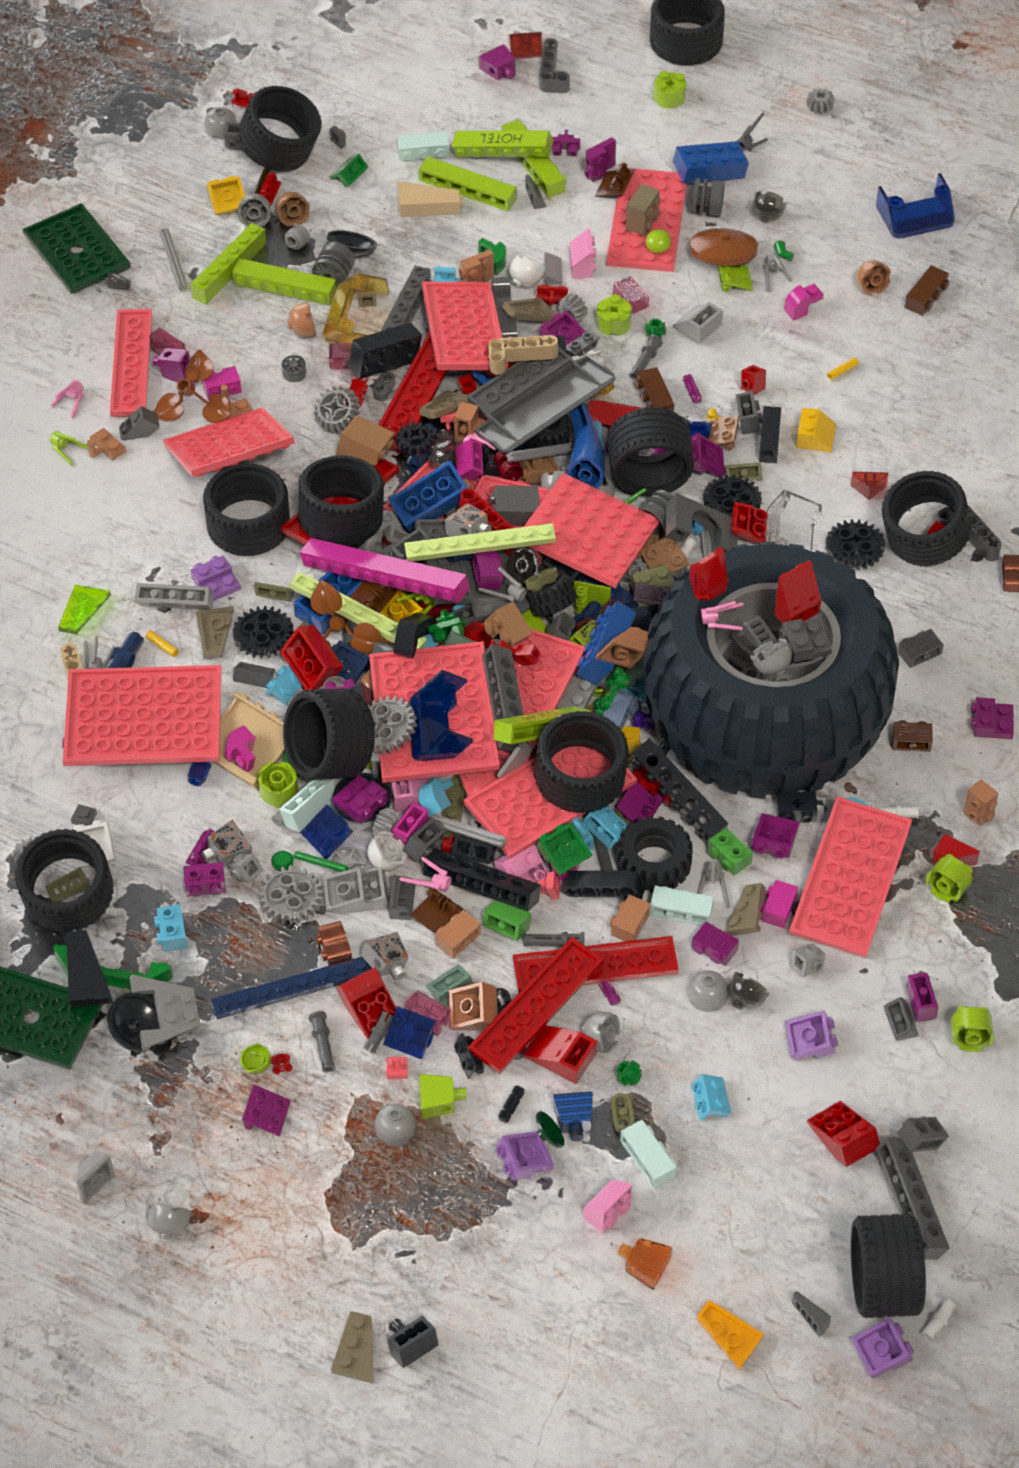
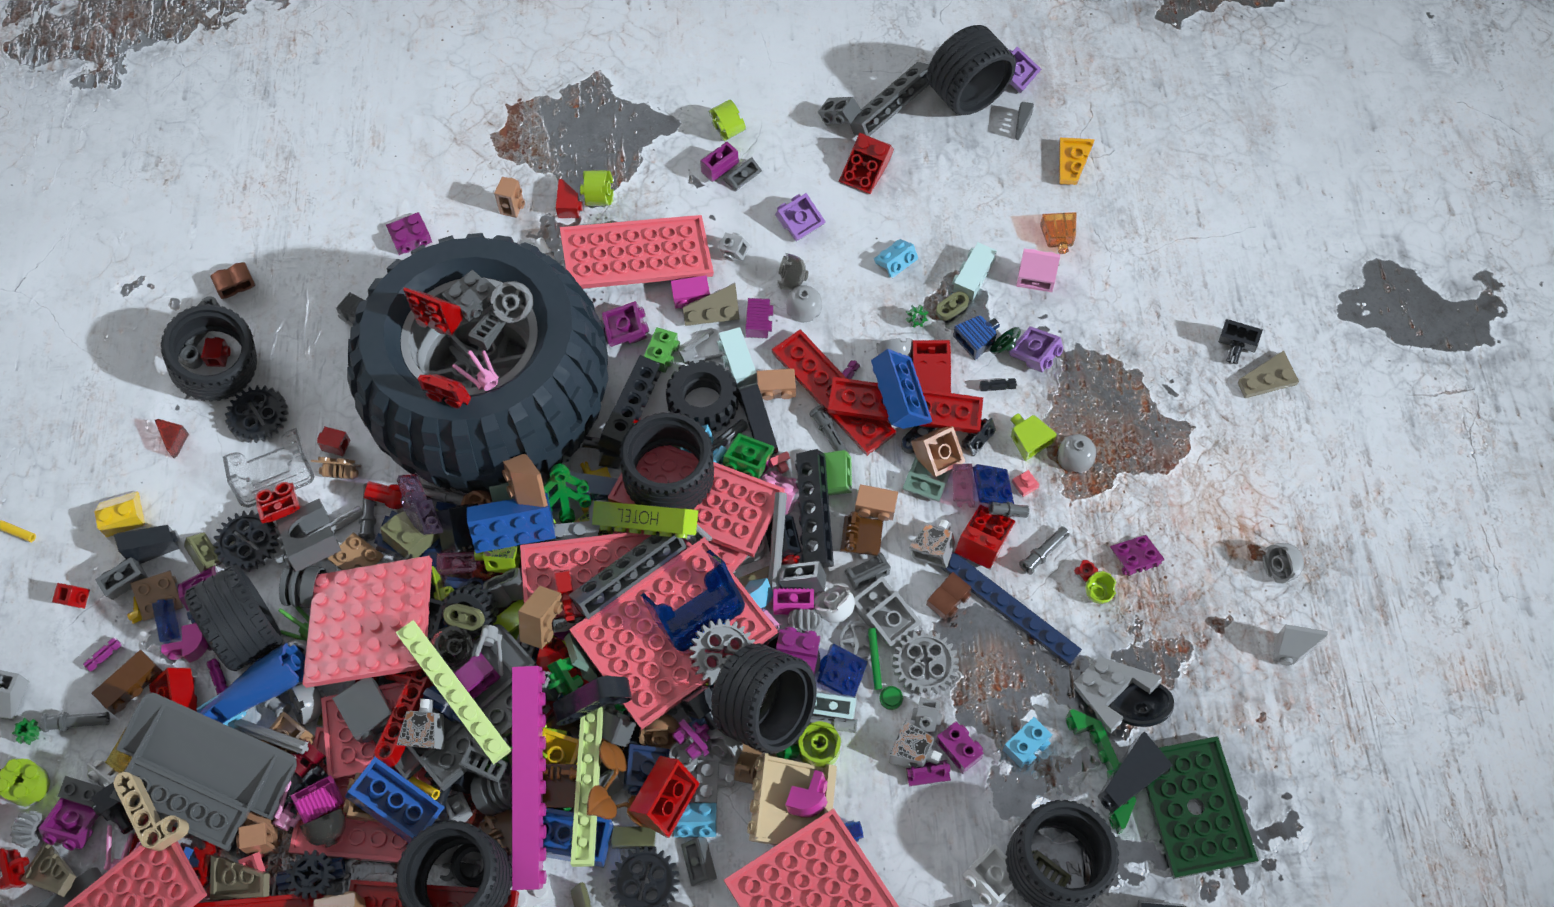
camera: 120 degrees left, 10 degrees up
bright pink plant [399,857,452,892] -> none
none -> blue slope [871,349,932,429]

